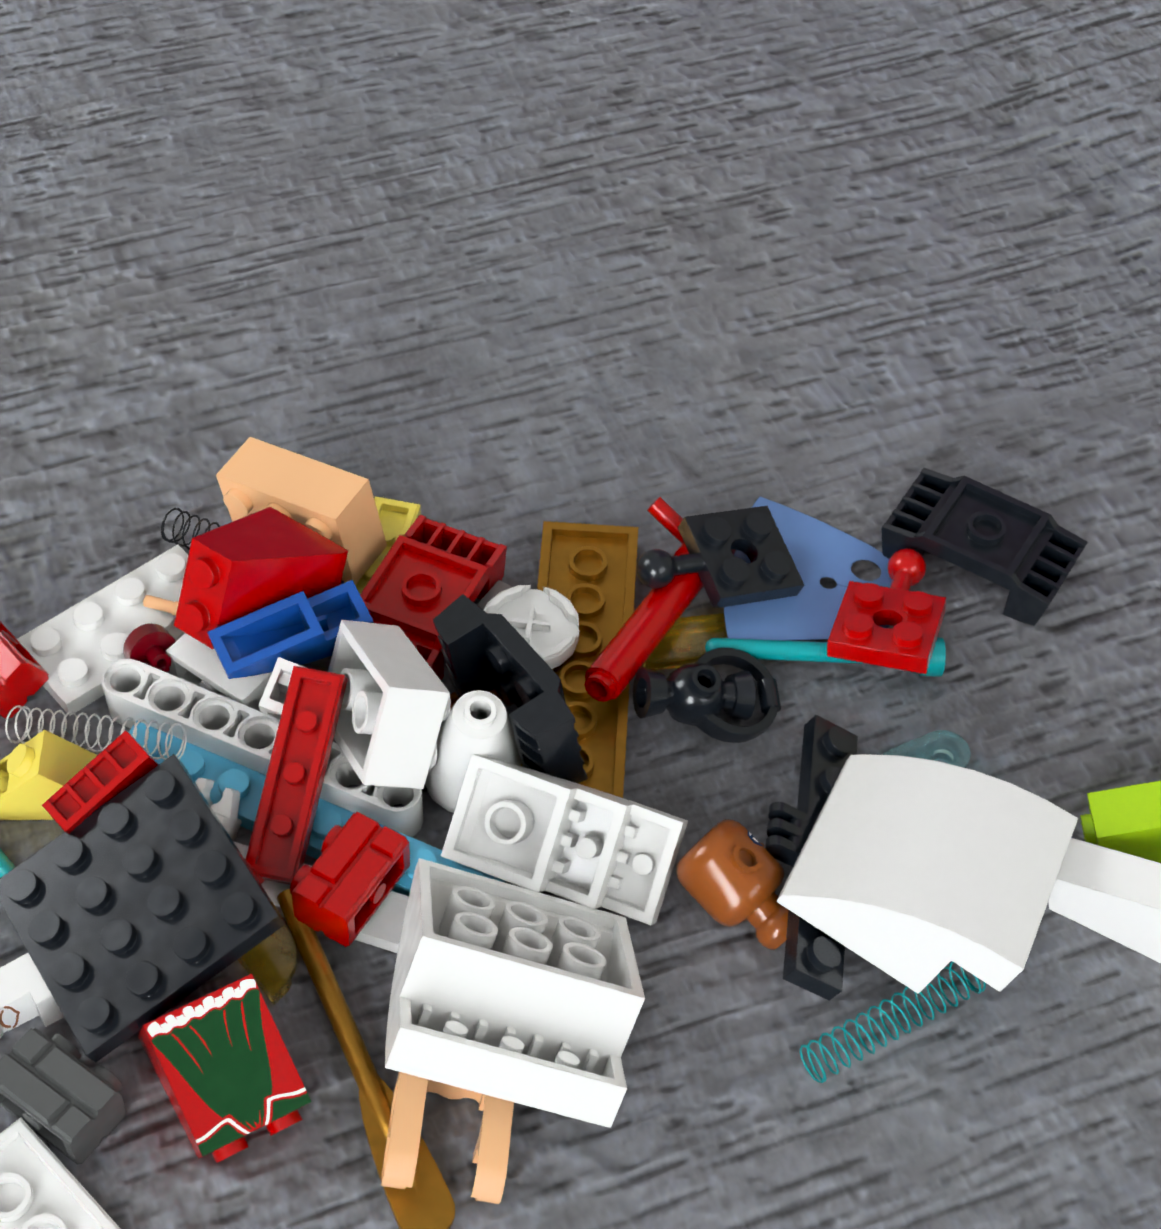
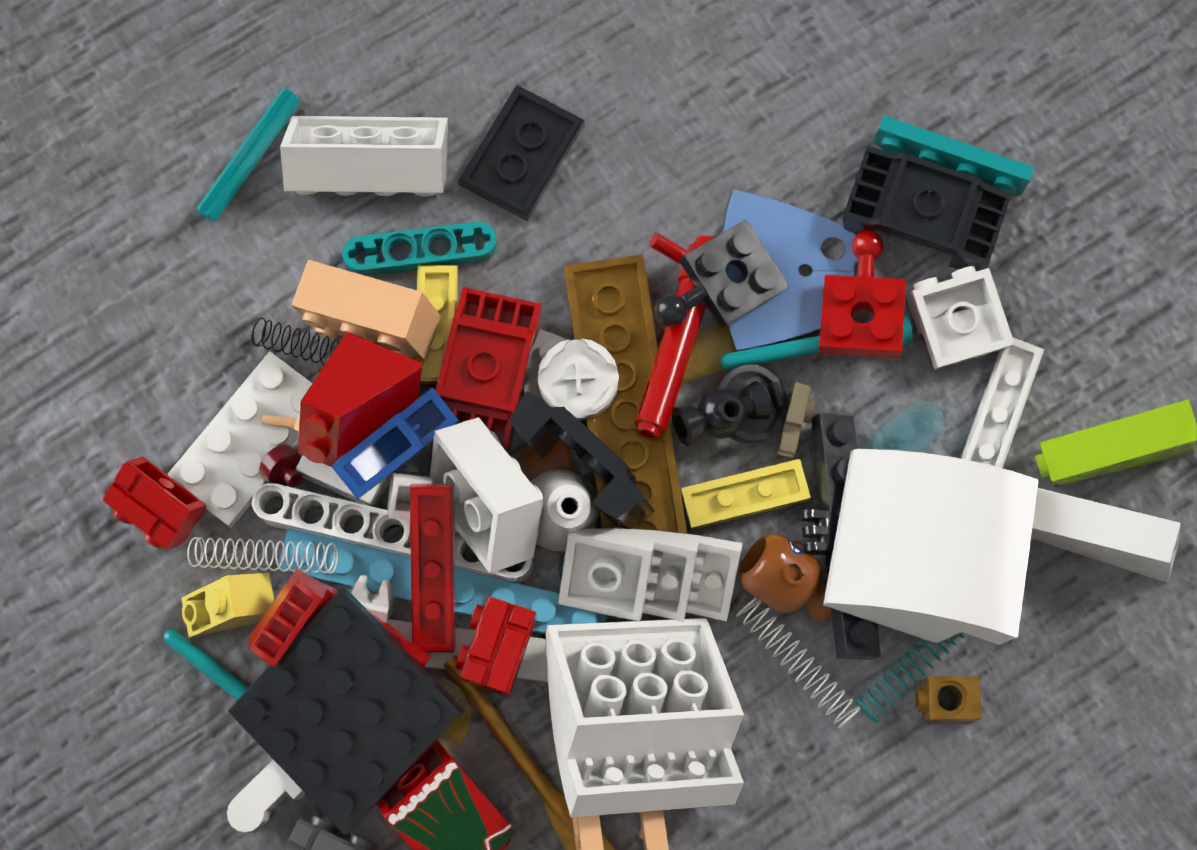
camera: 10 degrees left, 25 degrees up
none -> teal axle [197,88,300,222]
none -> white slope [280,116,448,197]
none -> teal beam [342,222,498,276]
none -> black tile [458,85,585,221]
none -> light yellow plate [680,459,811,531]
none -> white piece [736,597,861,729]
none -> dark tan plate [777,382,816,459]
none -> teal plate [873,115,1035,195]
none -> white plate [906,266,1015,370]
none -> pearl gold brick [915,676,982,722]
none -> white tile [960,337,1044,468]

